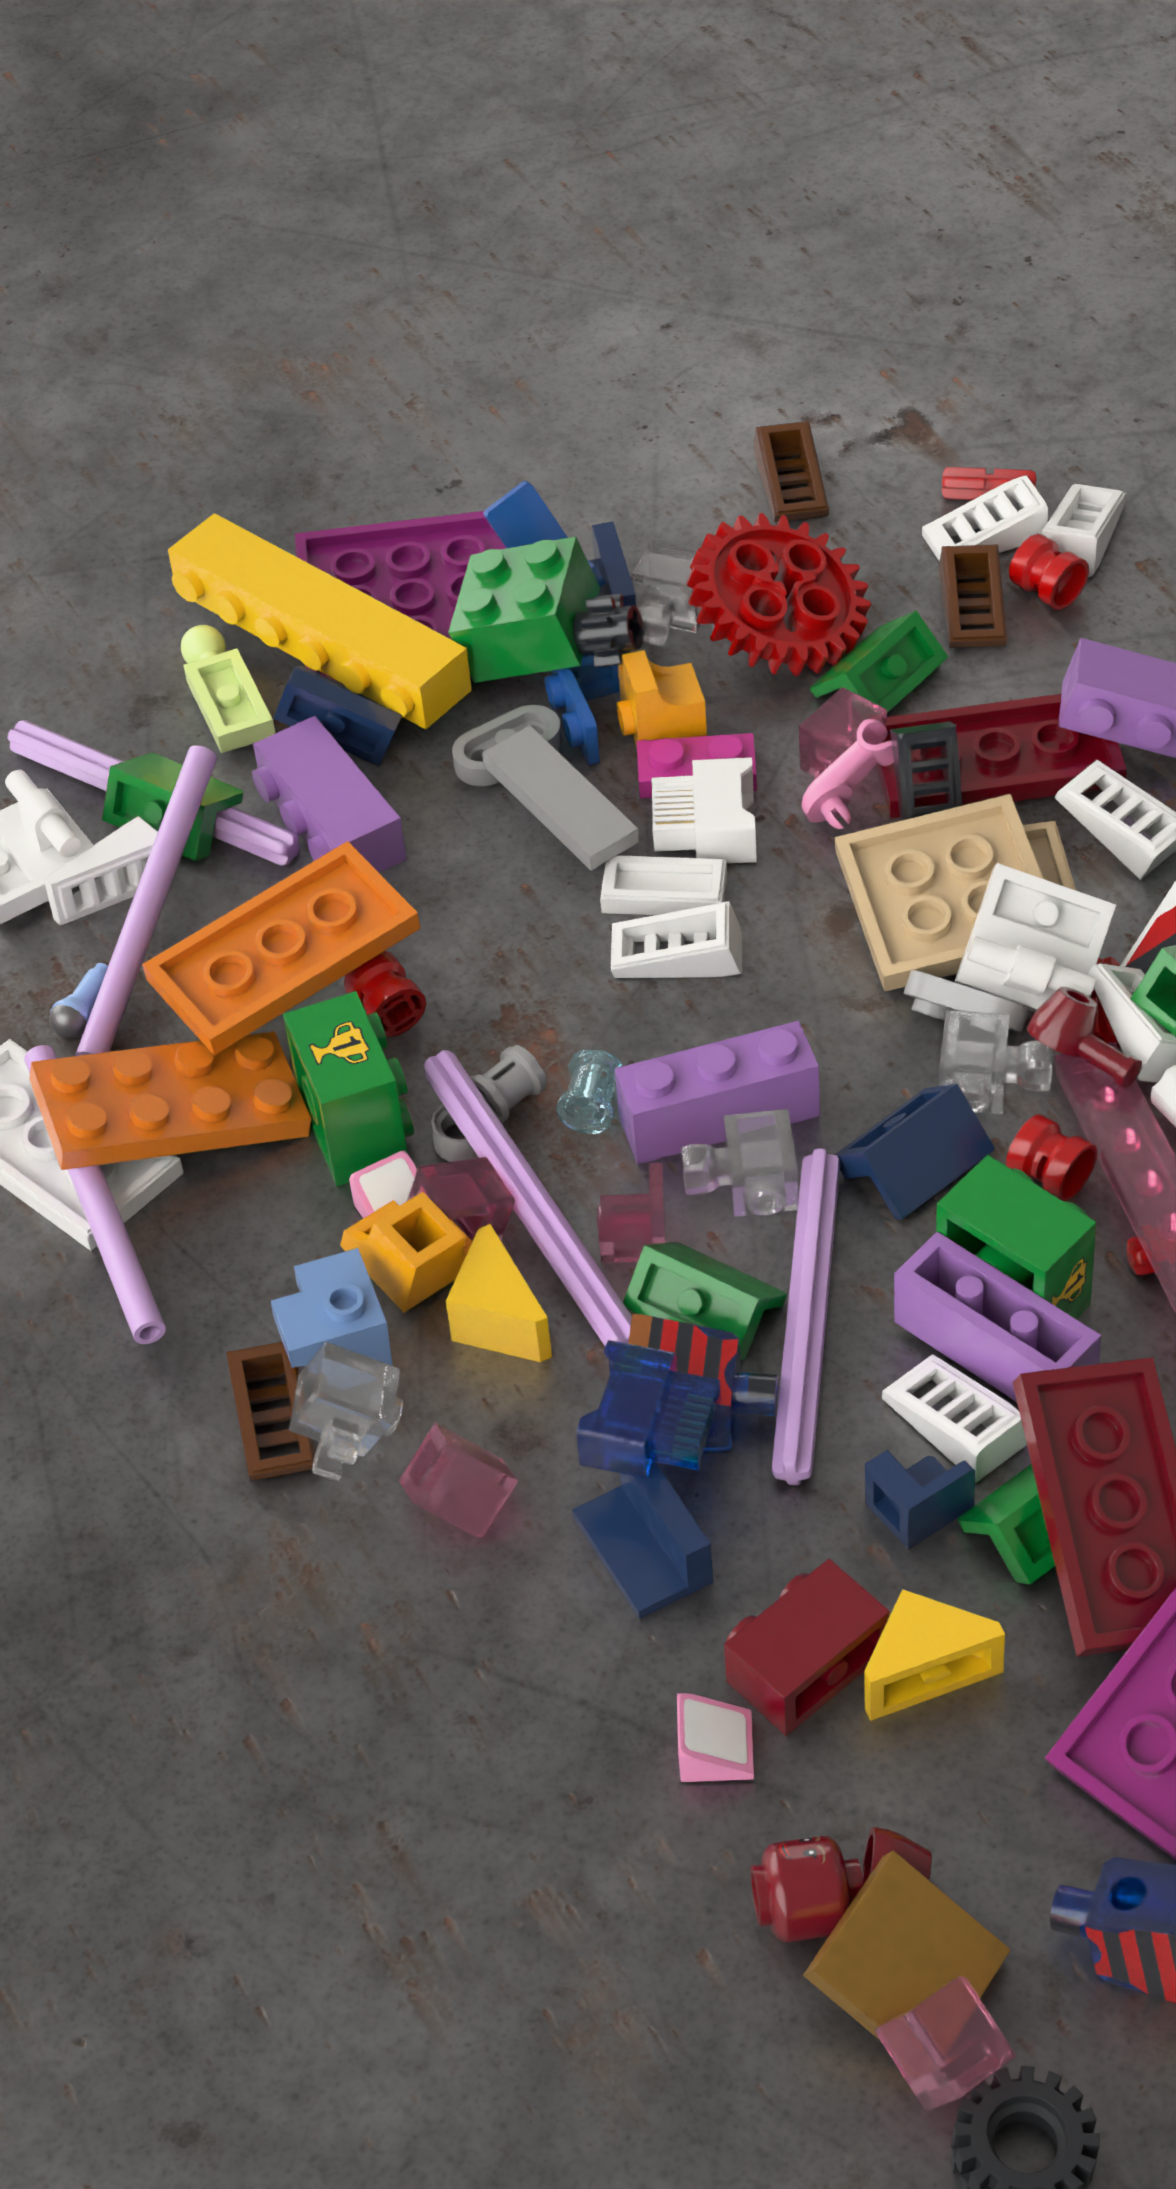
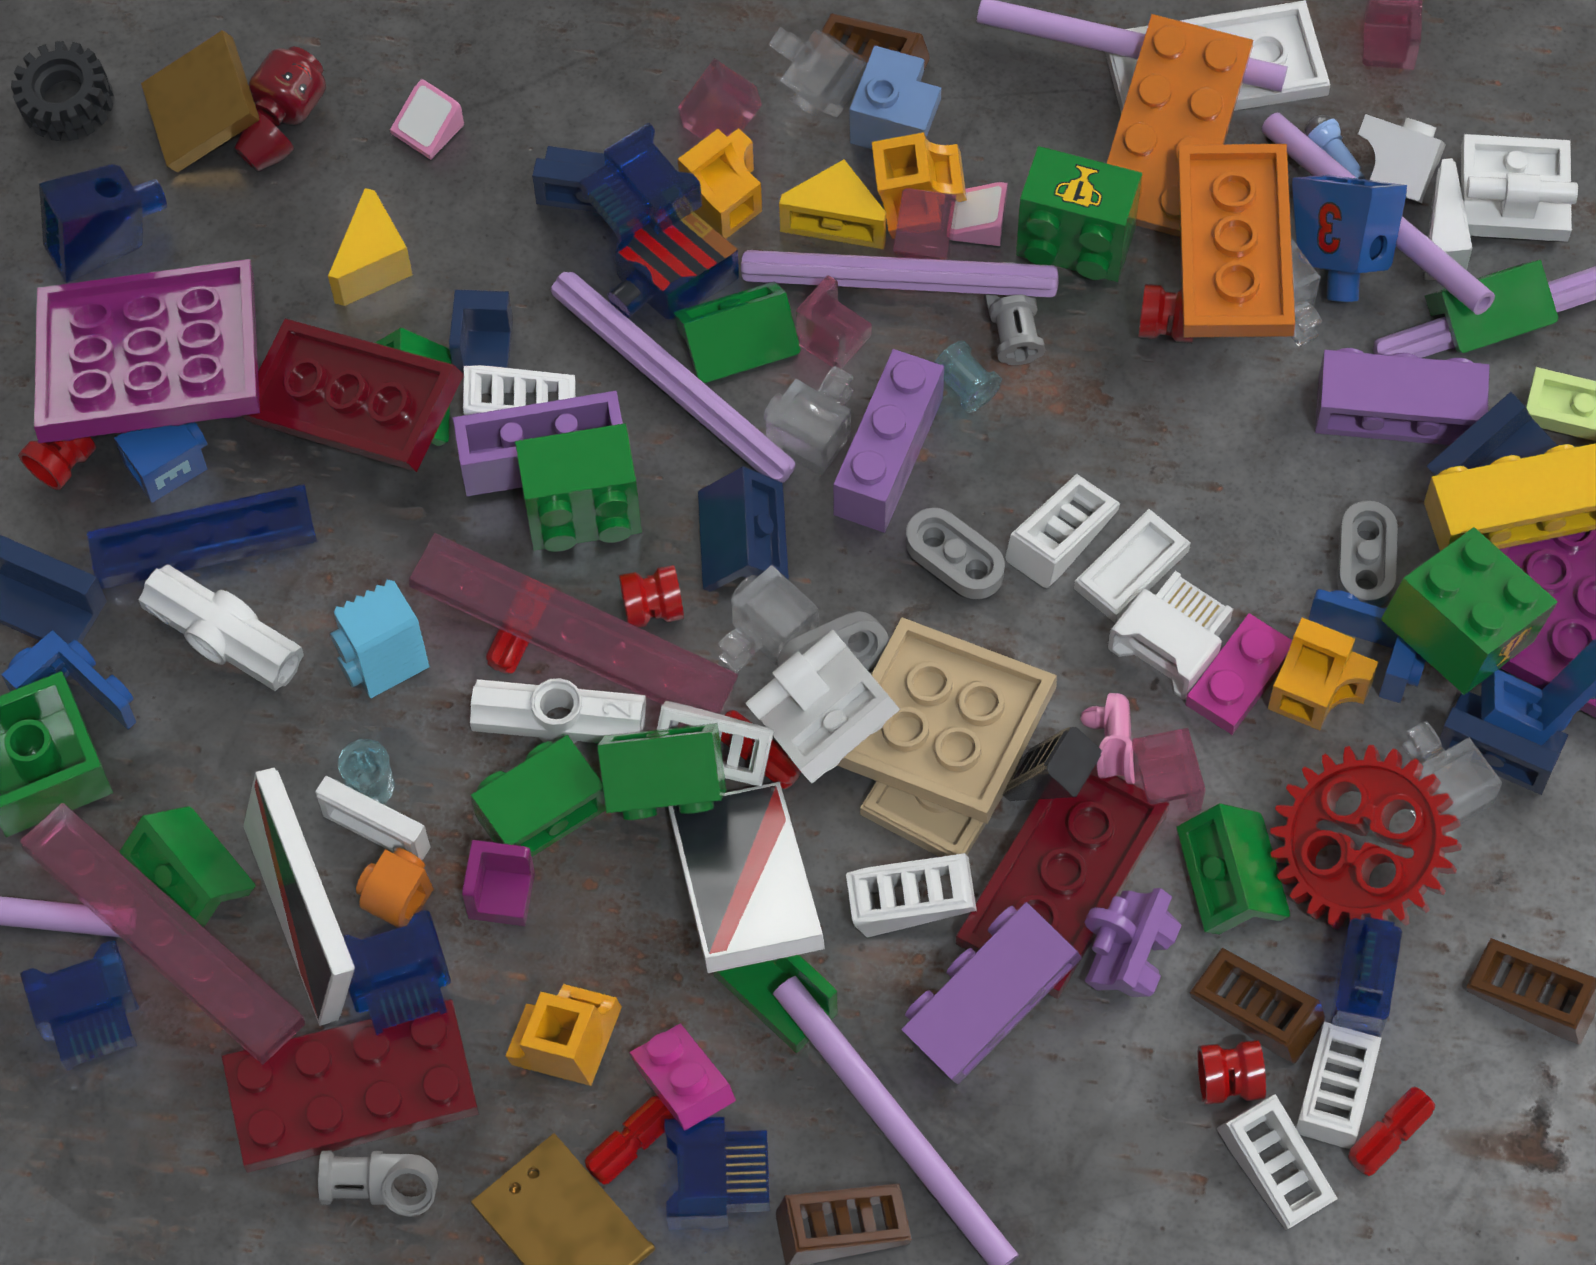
camera: 125 degrees right, 15 degrees up
light grey tile [482,725,639,871] -> none
black gear [573,593,644,667] -> none
dark red brick [724,1558,890,1736] -> none
clear pink panel [875,1976,1016,2111] -> none
dark red bar [1027,987,1142,1088] -> none
none -> light orange brick [678,128,762,239]
none -> light grey plate [906,508,1005,599]
none -> medium lavender hips [1084,888,1182,997]
none -> blue torso [1292,175,1407,302]
none -> clear blue piece [1329,917,1402,1037]
none -> white brick [1358,114,1446,203]

